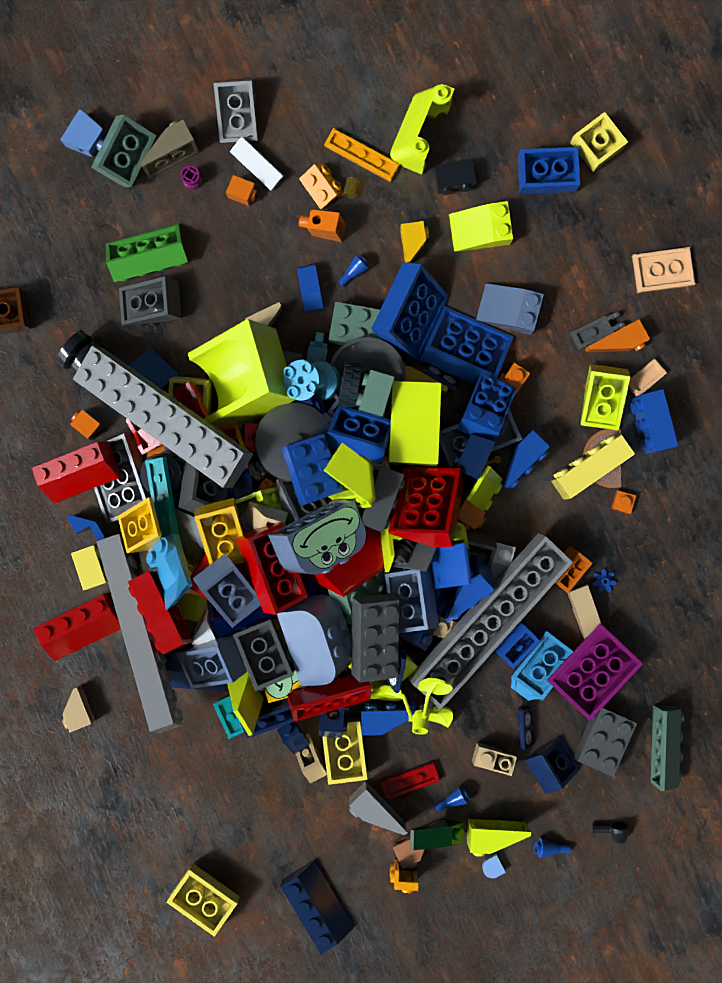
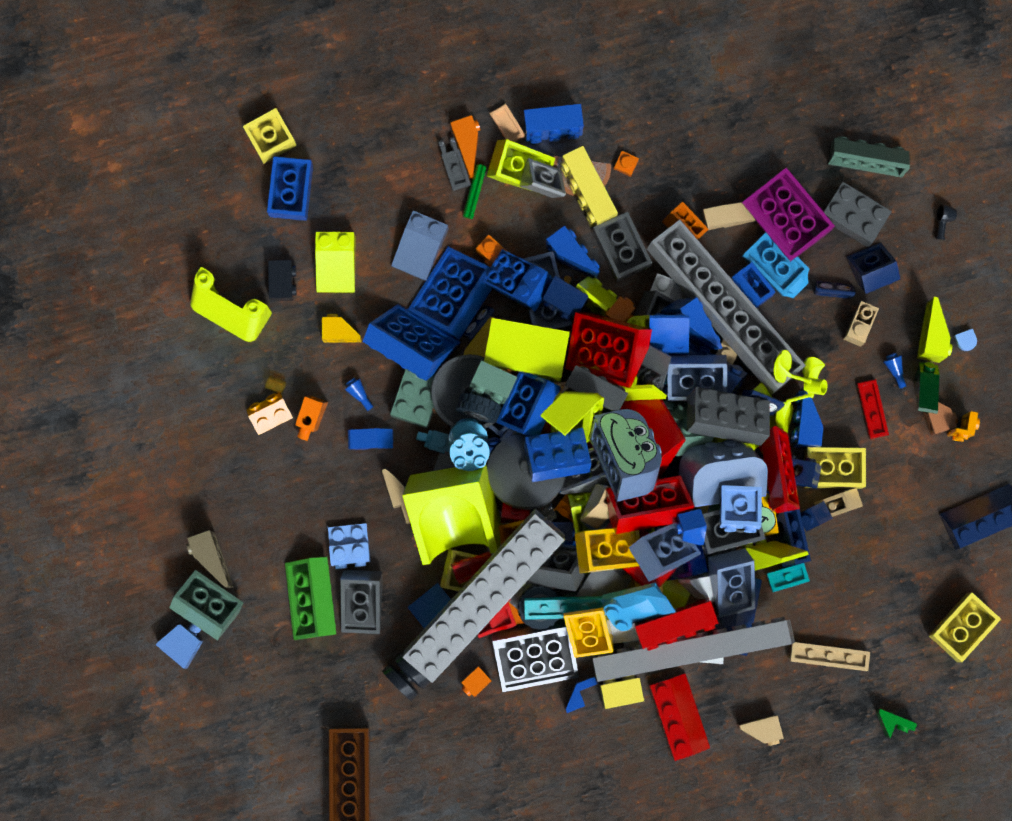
camera: 80 degrees left, 5 degrees down
red slope [32,441,121,503] -> none
magenta wheel [180,165,202,190] -> none
light grey slope [213,79,258,143] -> none
orange brick [226,175,257,206] -> none
white tile [230,137,284,191] -> none
light orange tile [324,128,400,182] -> none
light grey slope [349,781,407,835] -> none
blue cone [534,838,571,858] -> none
blue plant [592,569,617,593] -> none
light nougat tile [632,247,695,293] -> none
none -> light blue plate [328,523,371,569]
none -> green axle [463,164,486,219]
none -> light grey slope [520,158,566,198]
none -> dark grey brick [592,212,652,283]
none -> blue slope [674,509,707,545]
none -> light blue plate [720,485,762,533]
none -> tan plate [790,642,870,671]
none -> green slope [876,709,917,738]

